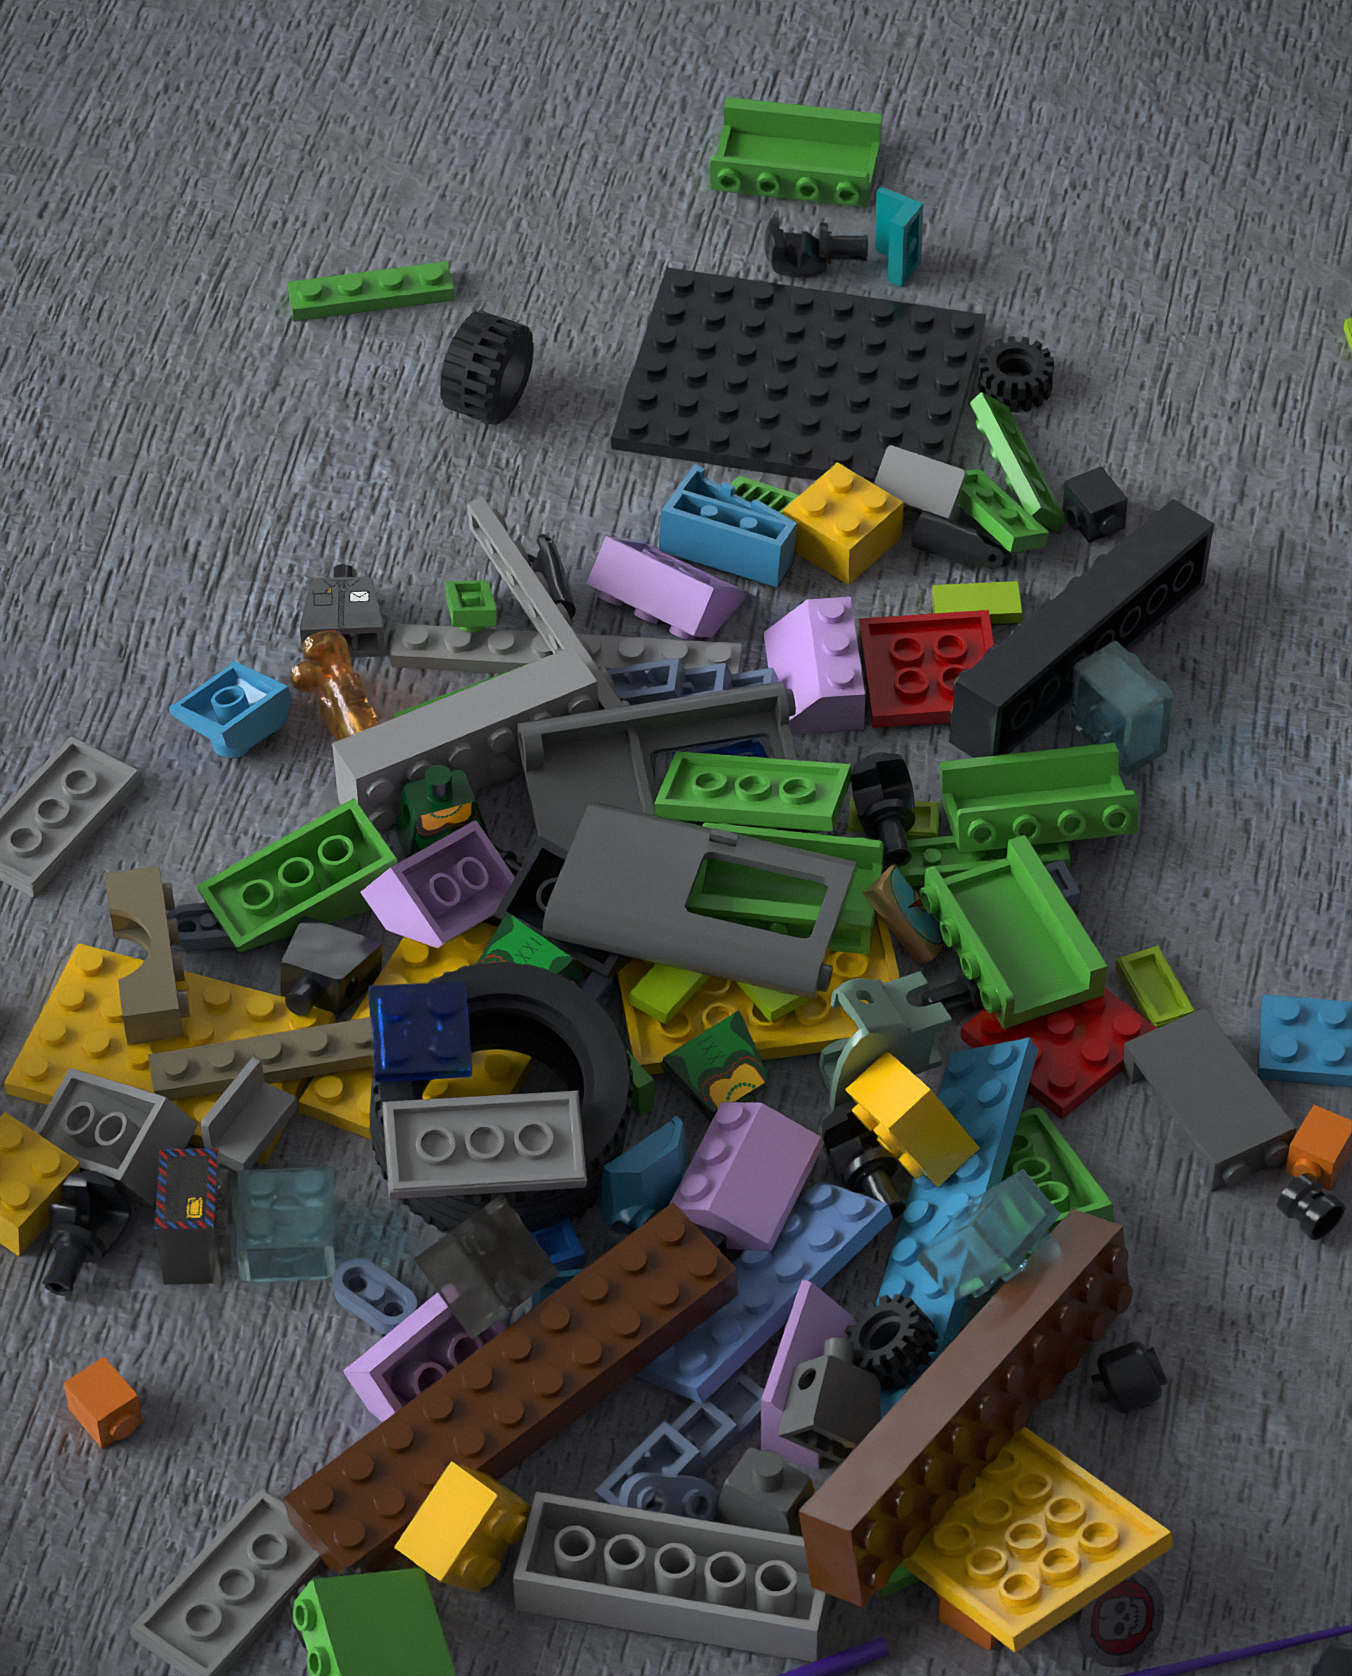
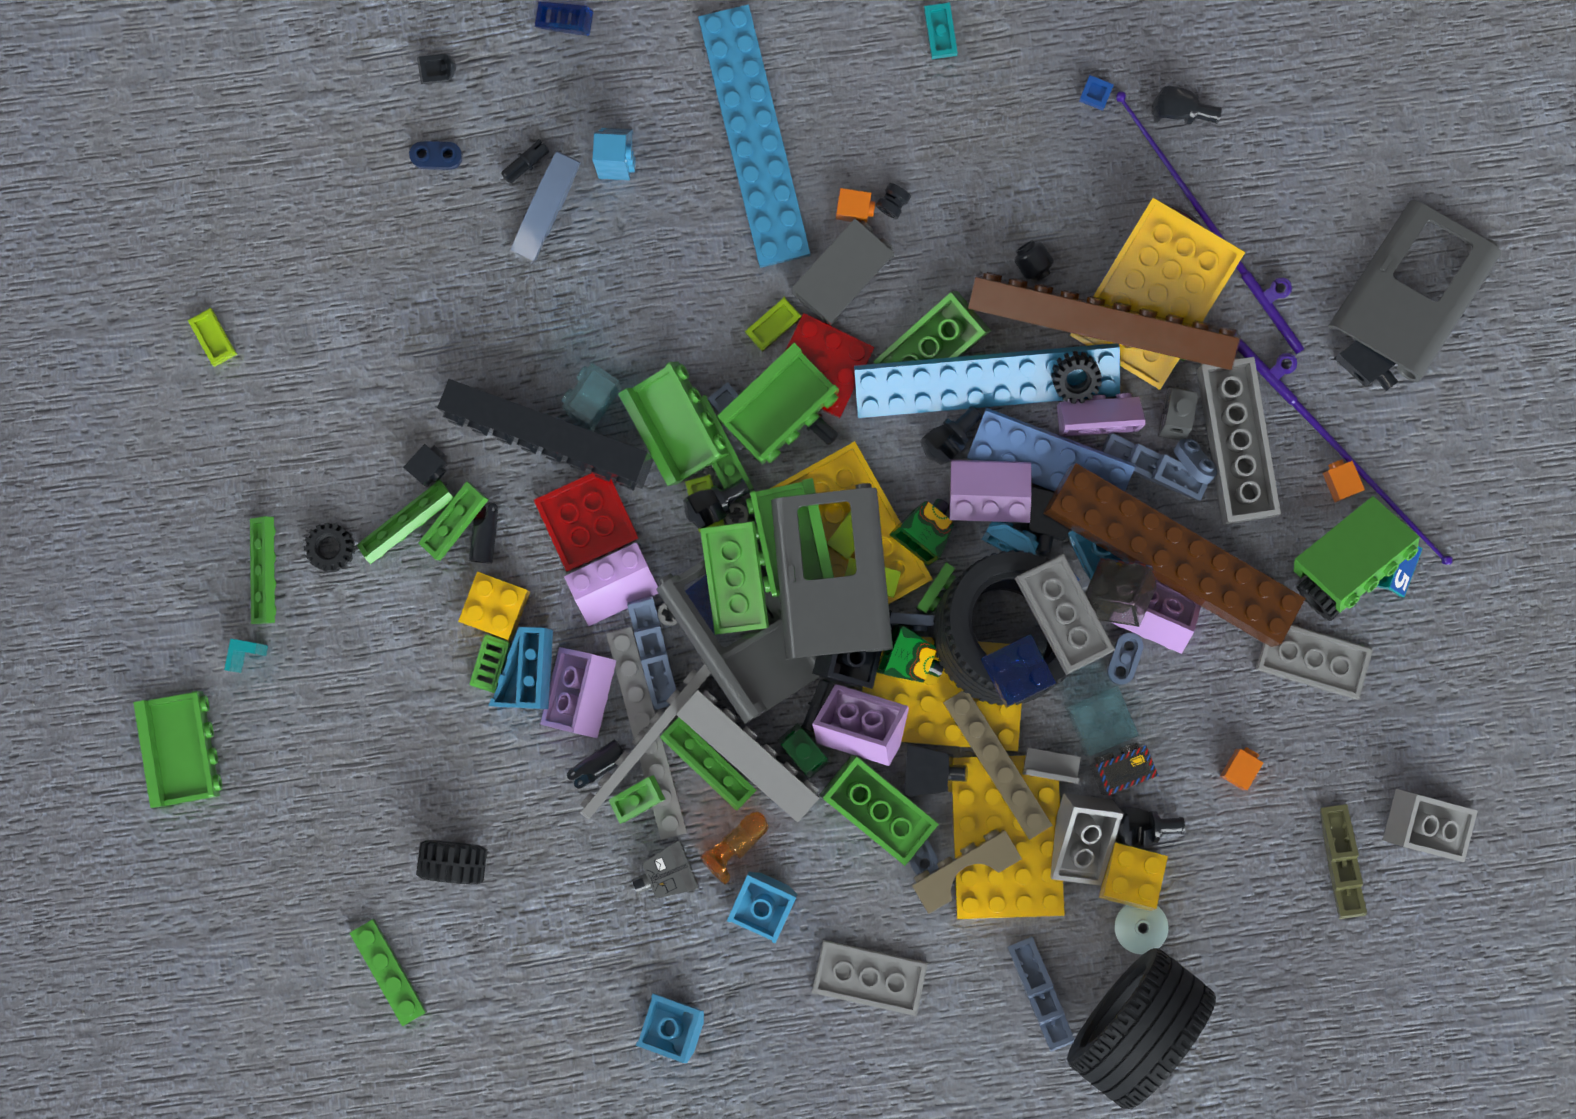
camera: 110 degrees left, 35 degrees up
yellow brick [395,1461,532,1593] -> none
black plate [611,267,986,484] -> none
black piece [764,212,868,276] -> none
dark grey torso [778,1337,881,1464] -> none
sand green piece [819,971,952,1112] -> none
yellow brick [845,1051,980,1187] -> none
medium nougat slope [863,865,945,965] -> none
light grey panel [874,445,967,523] -> none
clear light blue brick [916,1169,1061,1302] -> none
lime tile [932,581,1022,624] -> none
none -> bright green plate [250,516,276,624]
none -> dark azure slope [636,994,704,1063]

